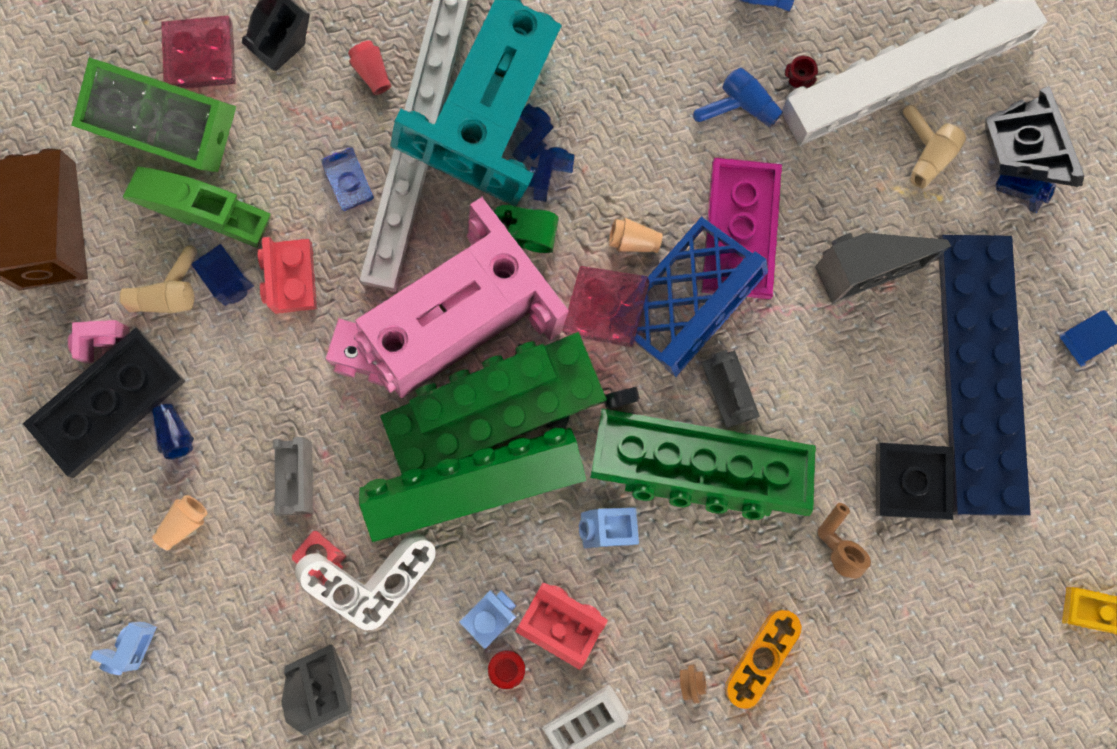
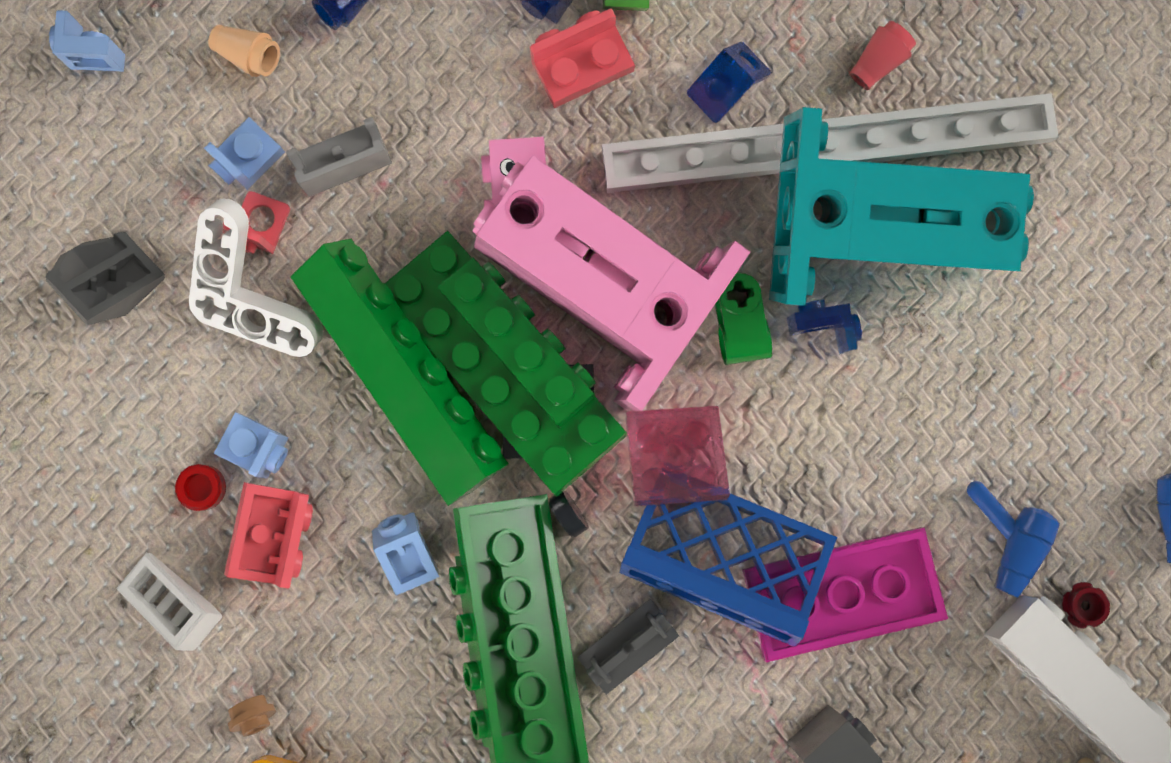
camera: 70 degrees right, 5 degrees up
clear blue bracket [512,103,554,163] -> none
light nougat cone [609,217,662,253] -> none
none -> light blue bracket [204,117,285,190]

